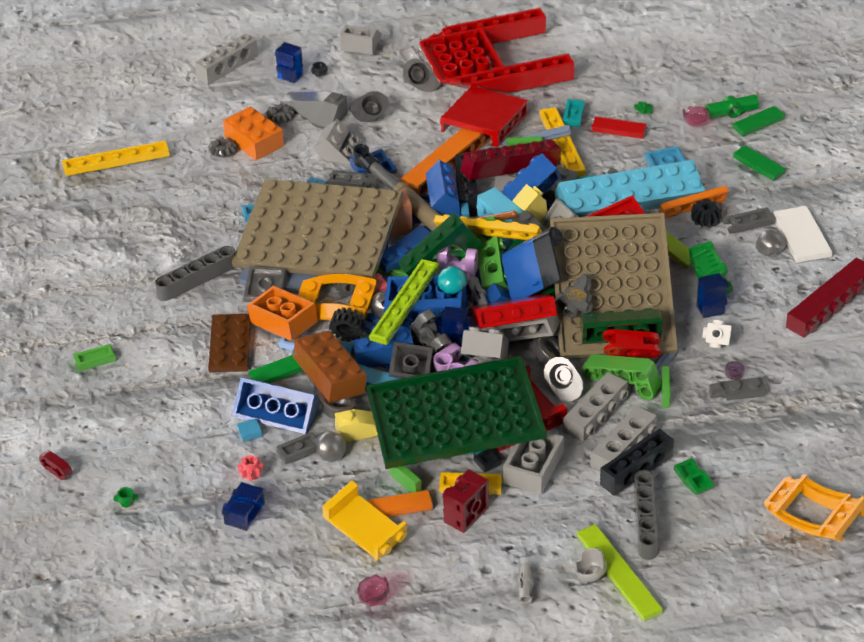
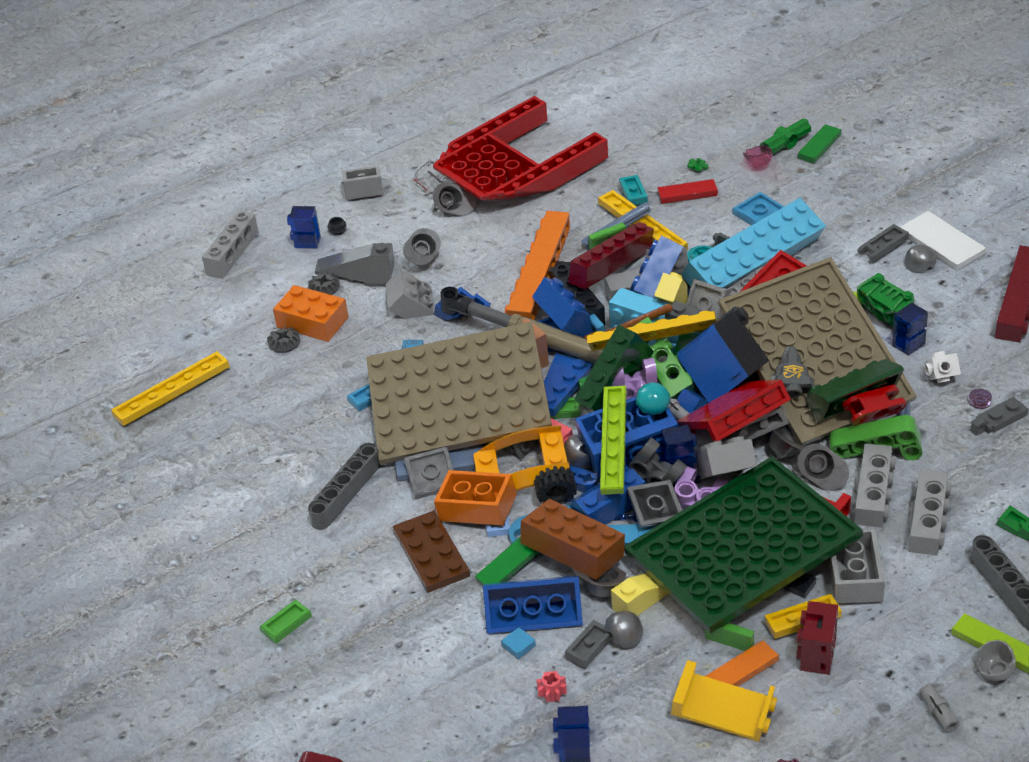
camera: 20 degrees left, 0 degrees up
dark grey hinge [328,170,379,189] -> none
red panel [440,86,528,147] -> none
black brick [600,428,674,496] -> none
orange tile [658,185,728,218] -> none
bright green tile [661,366,671,408] -> none
black gear [691,199,722,228] -> none
green tile [733,145,786,181] -> none

